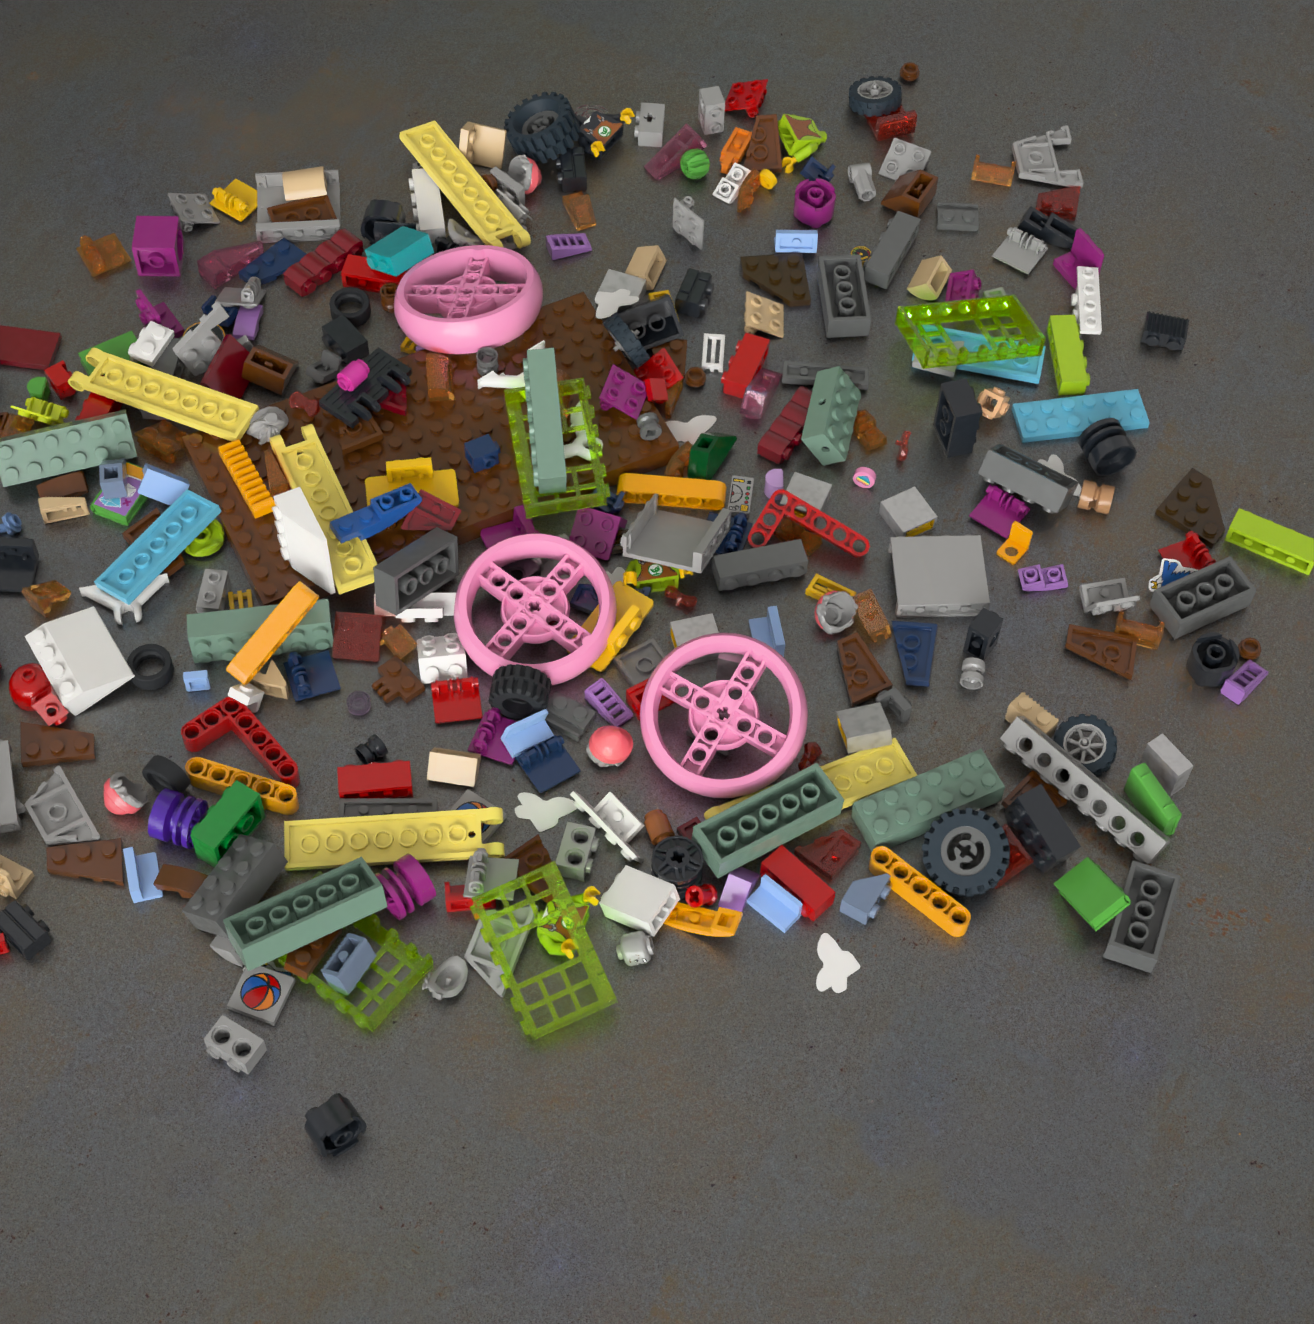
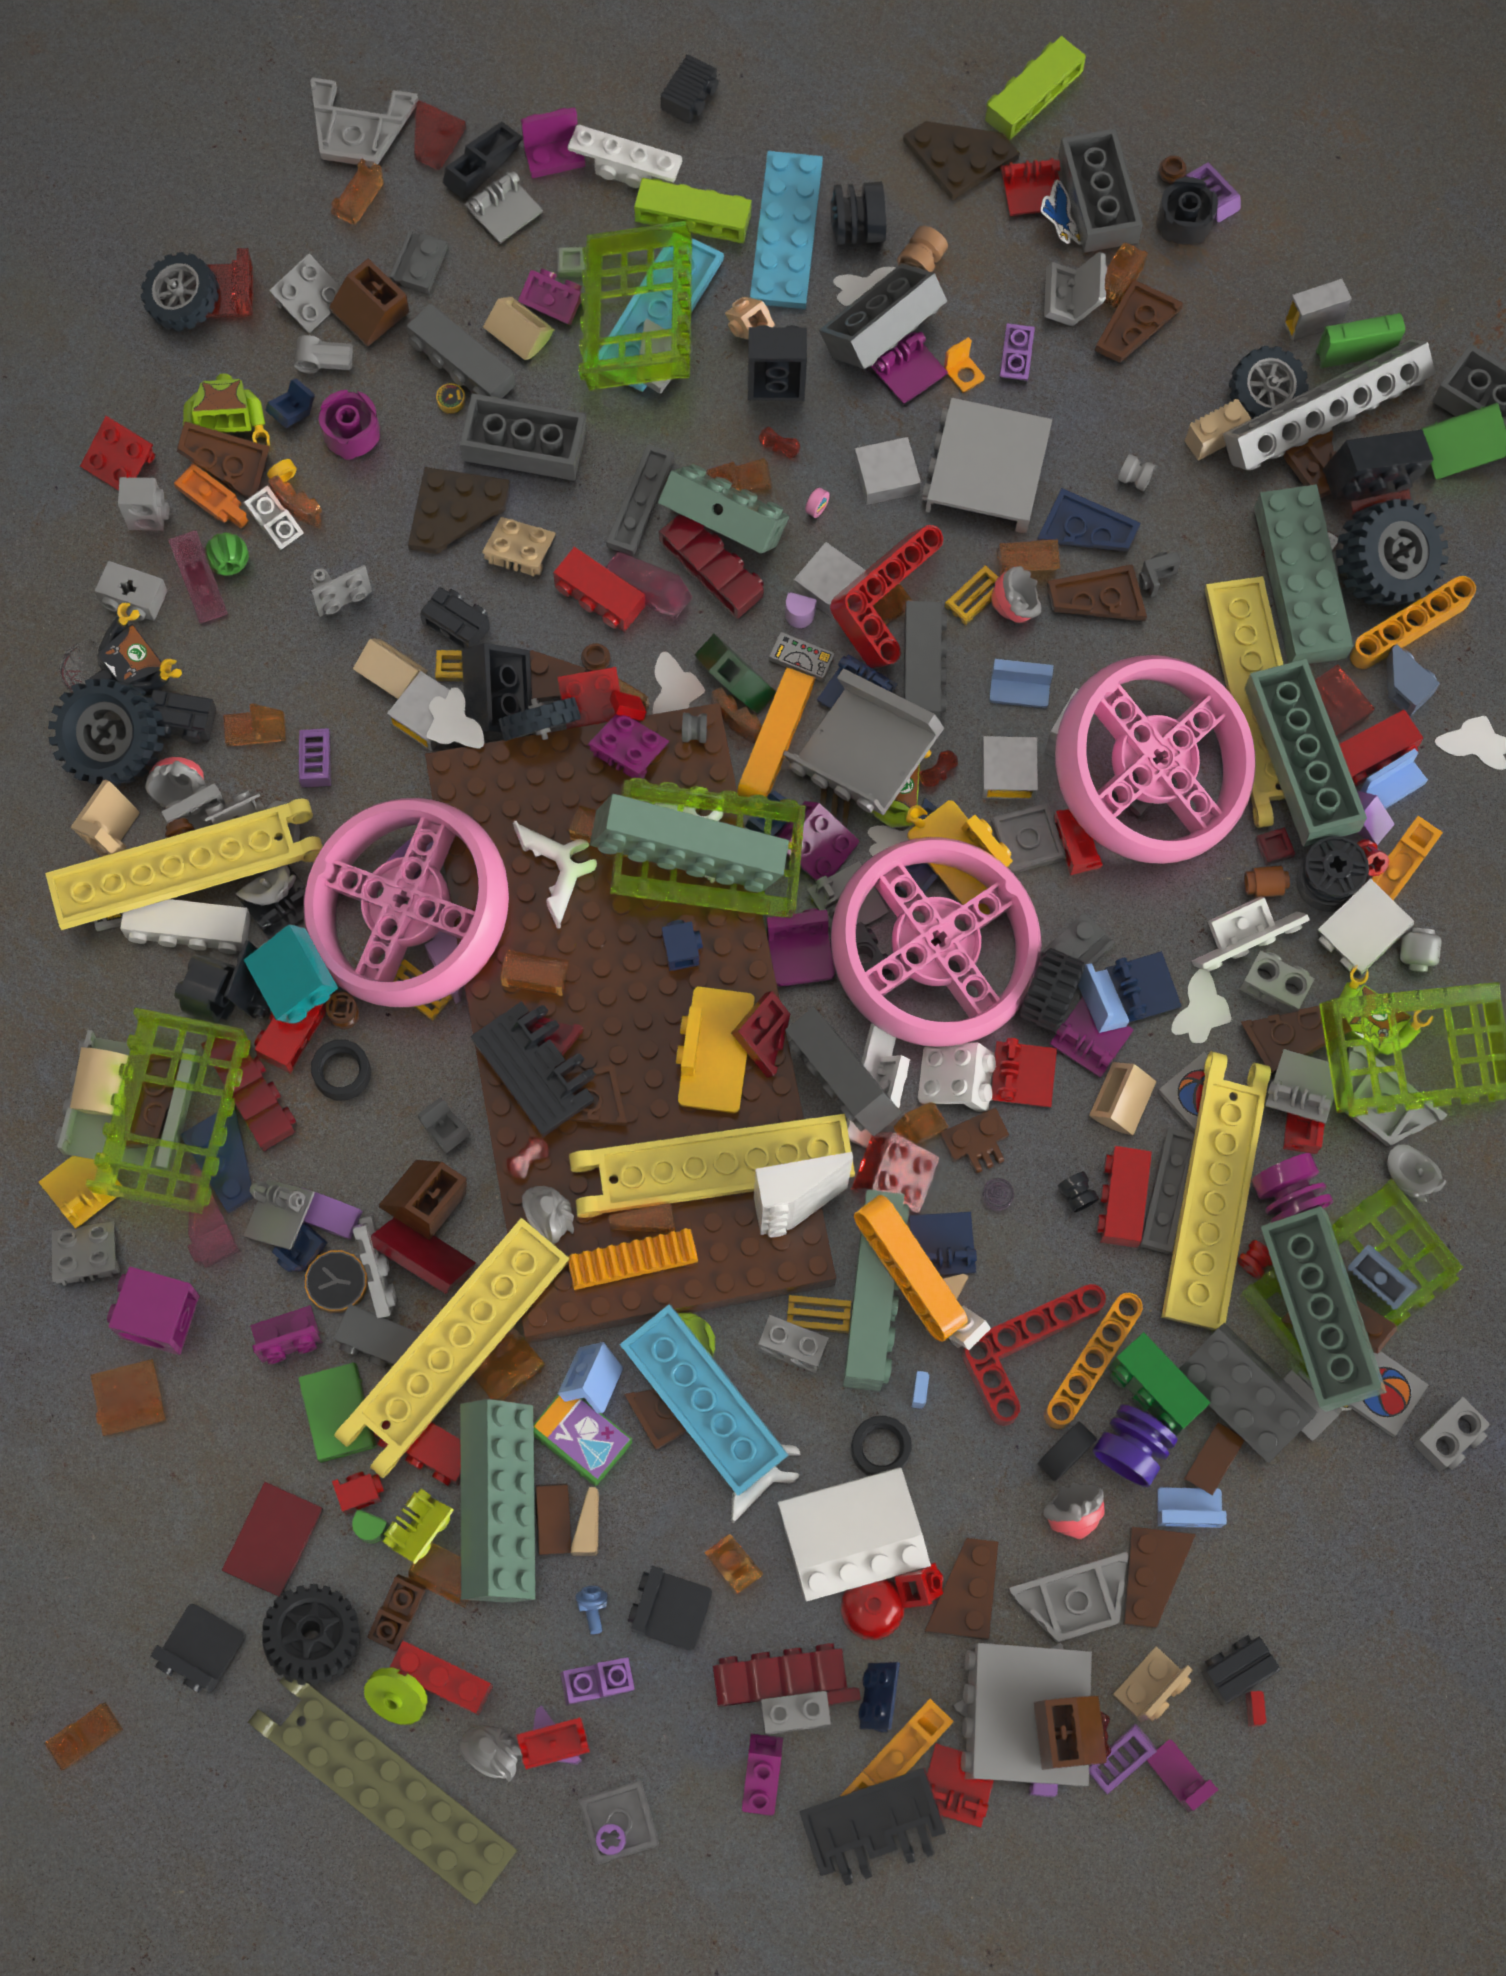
camera: 75 degrees left, 15 degrees up
sand blue slope [99,458,128,499] -> none
white bracket [128,321,175,367] -> none
black brick [322,315,369,365] -> none
blue slope [329,483,422,543] -> none
dark pink brick [337,359,370,391] -> none
dark grey wheel [476,347,499,376] -> none
medium lavender slope [585,678,633,727] -> none
coral hair [586,726,633,767] -> none
white tile [701,333,725,373] -> none
light blue panel [774,230,818,253] -> none
flat silver piece [836,702,892,754] -> none
reddish brown plate [900,62,920,81] -> none
black brick [963,607,1003,661] -> none
none -> clear neon green window [86,1007,250,1214]

